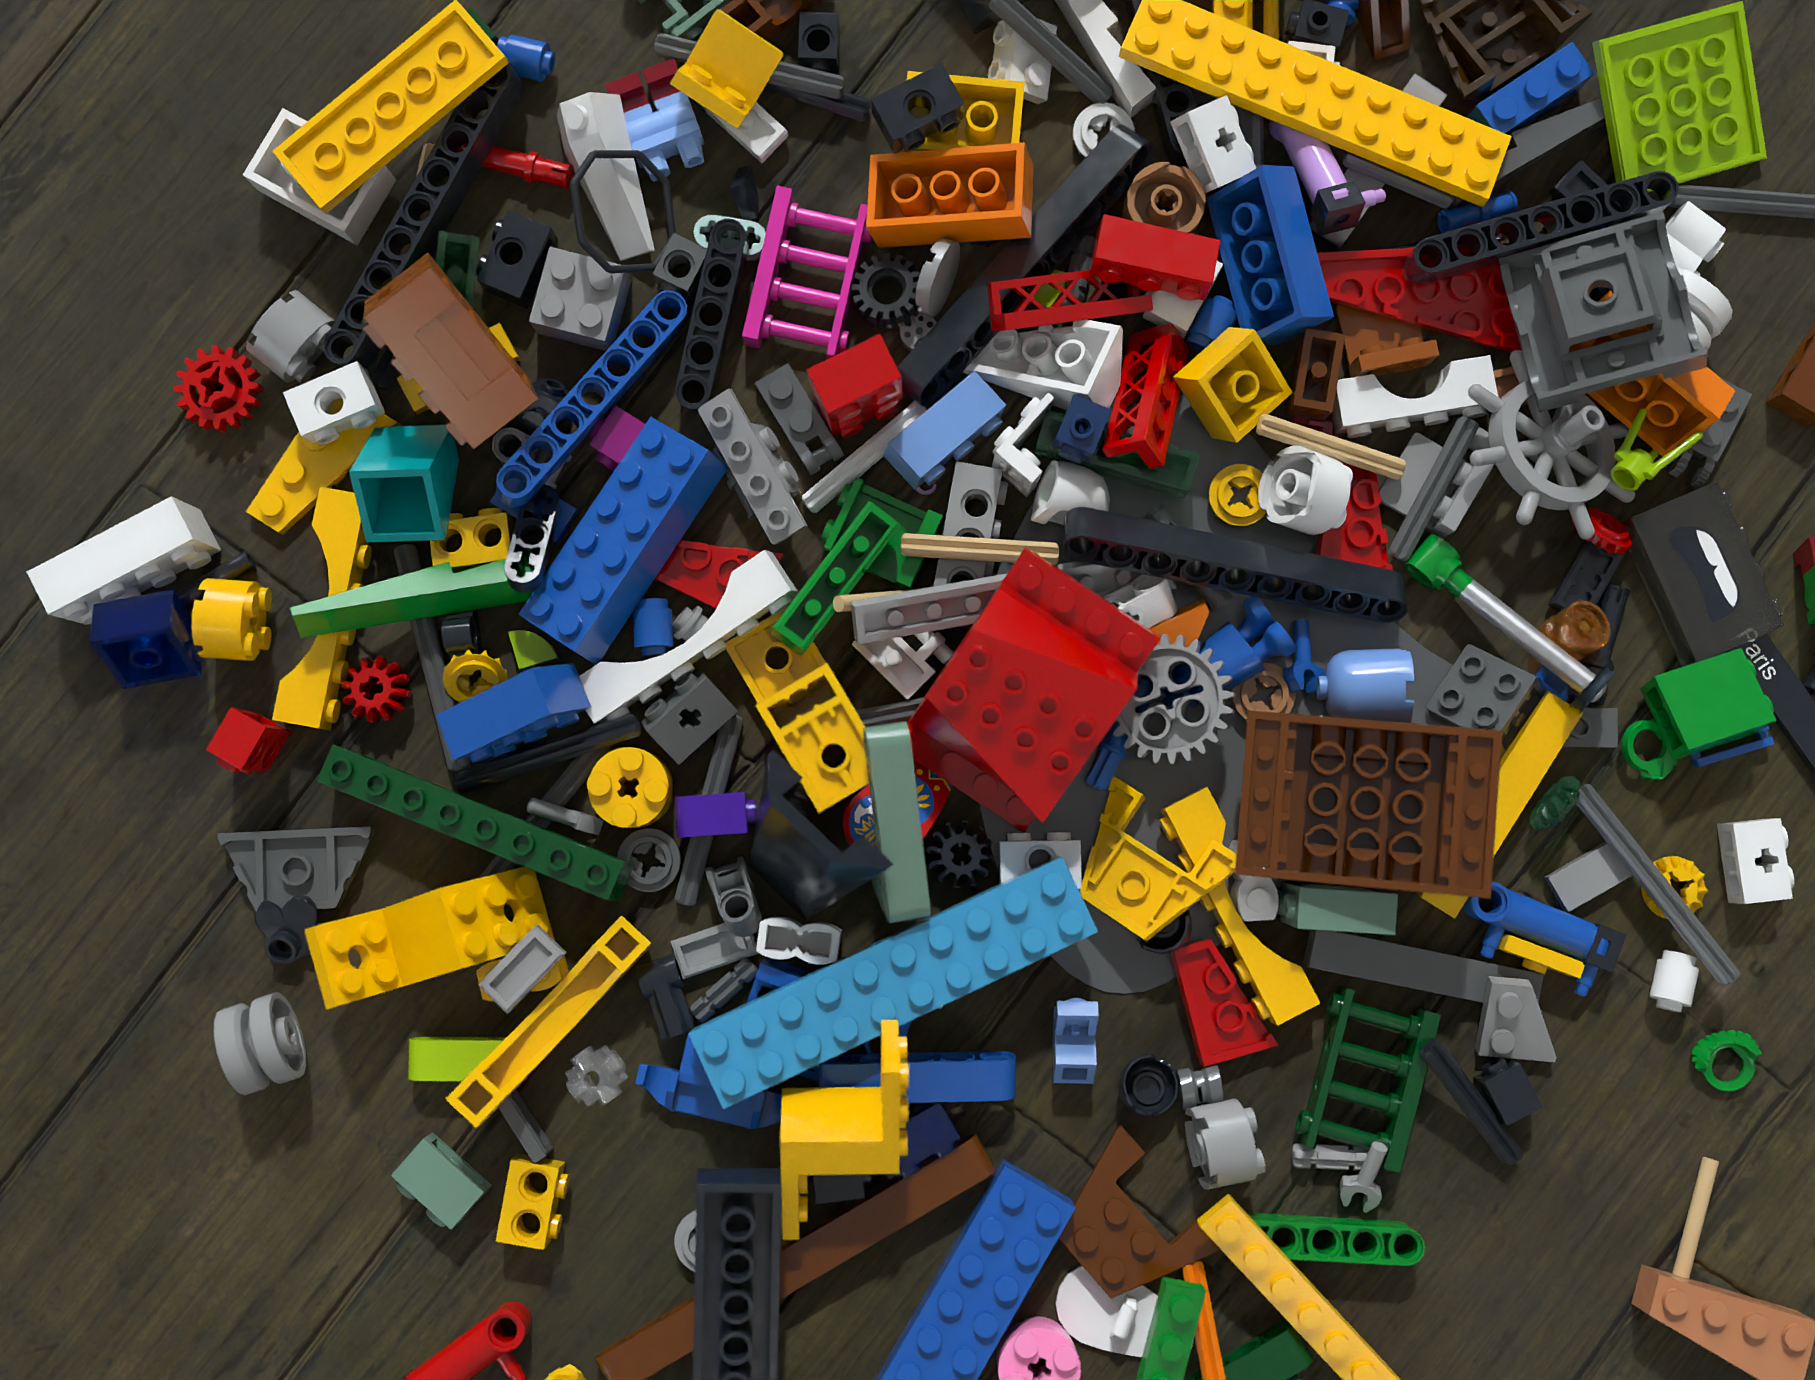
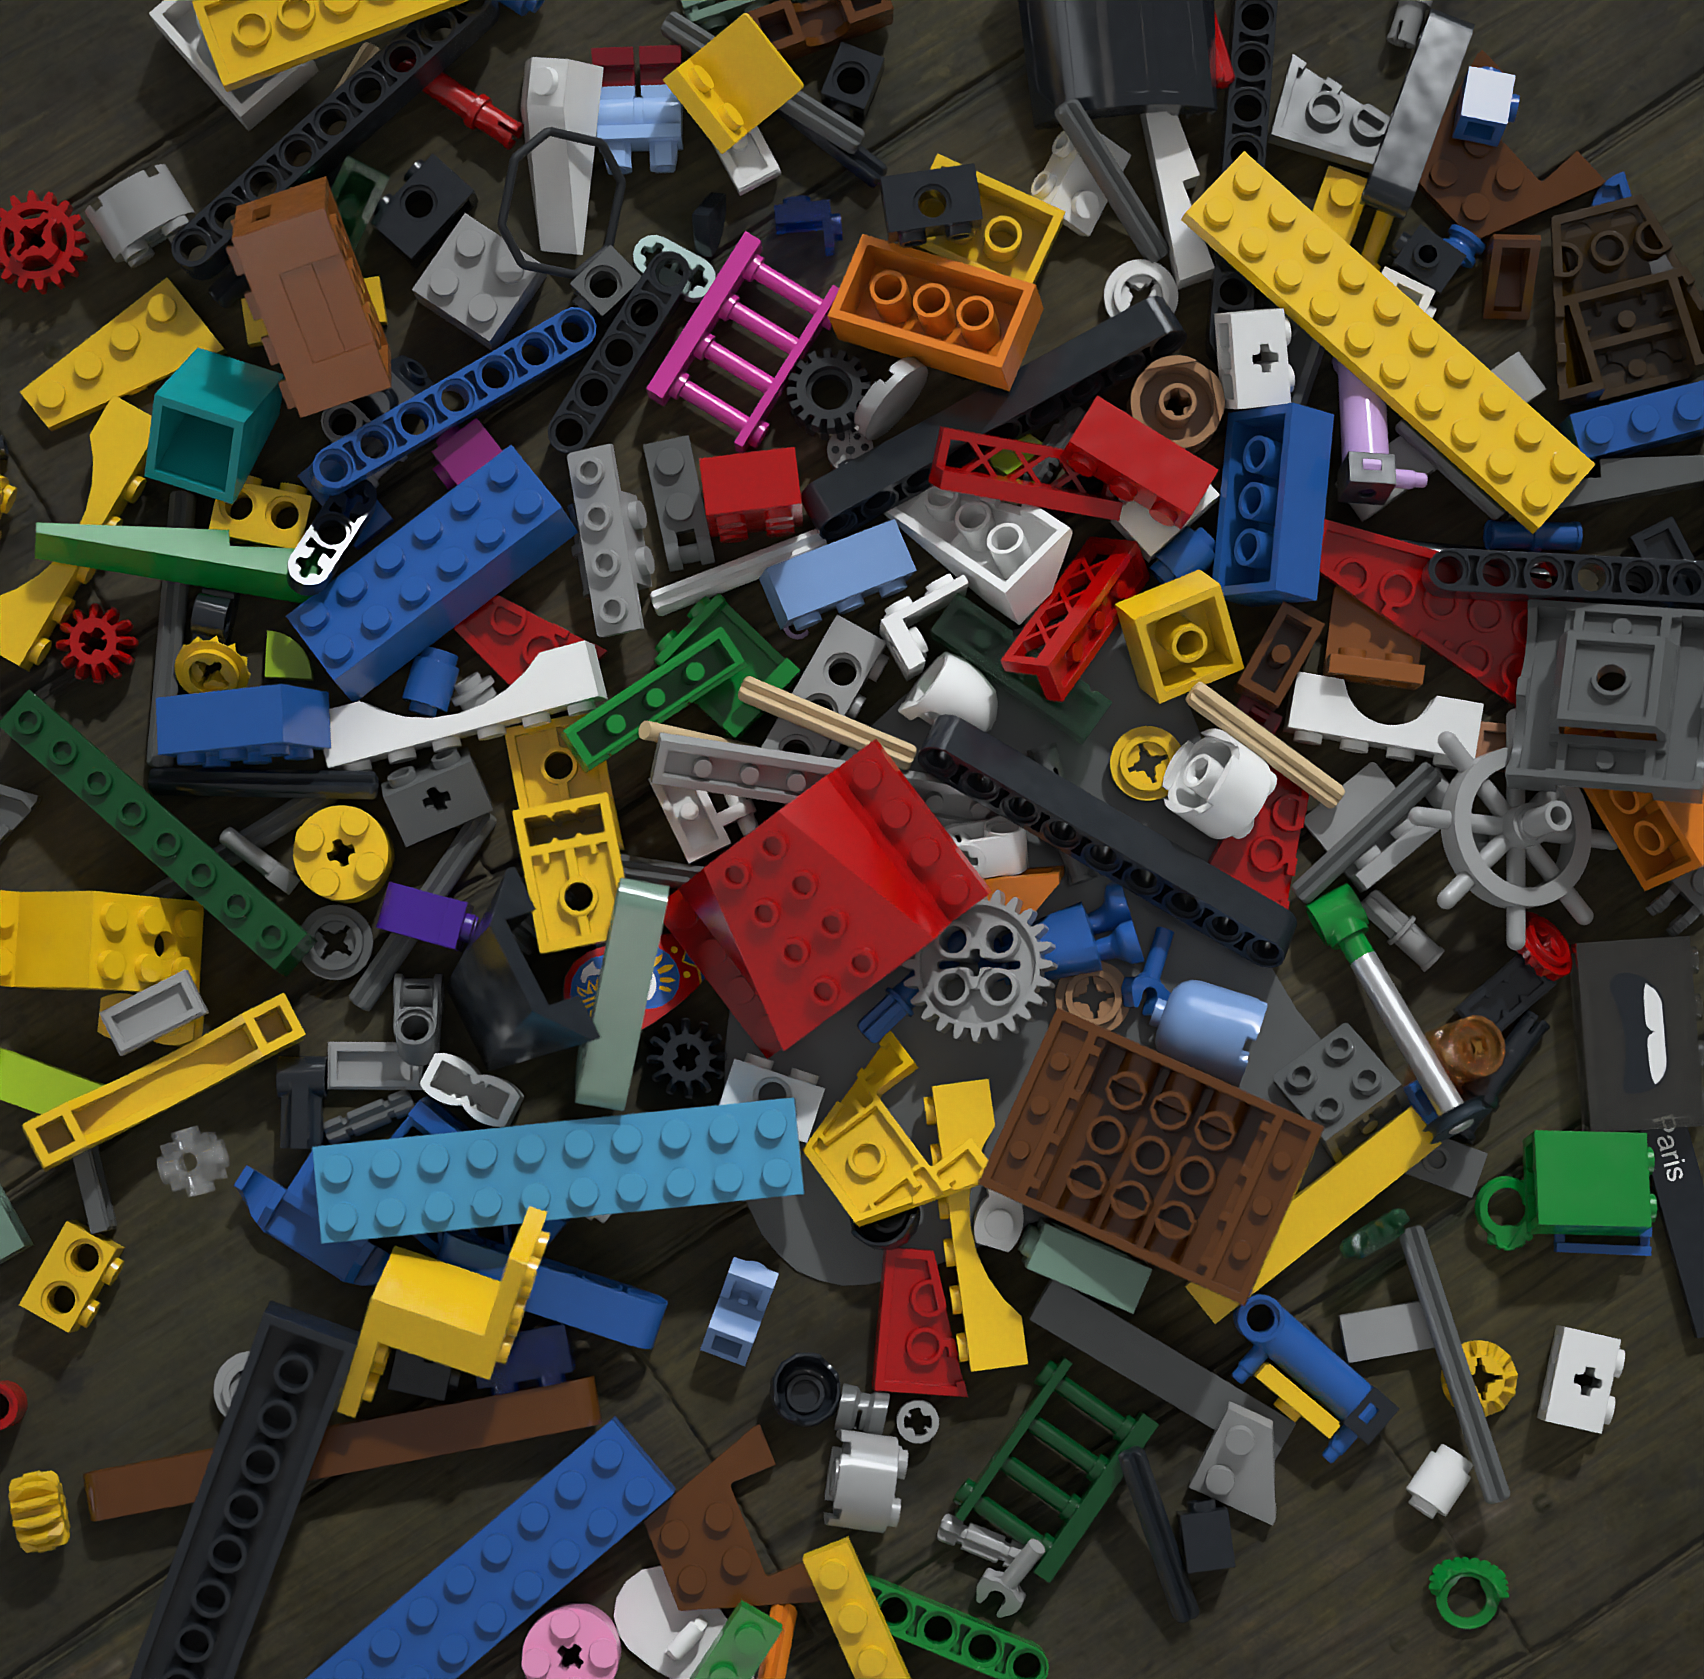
camera: 15 degrees right, 0 degrees up
white brick [283,361,385,445] -> none
dark blue brick [1053,394,1111,463] -> none
lime plant [1611,408,1703,491] -> none
none -> clear blue bracket [774,196,843,256]
none -> light grey bush [896,1399,939,1443]
none -> light grey axle [1361,889,1444,972]

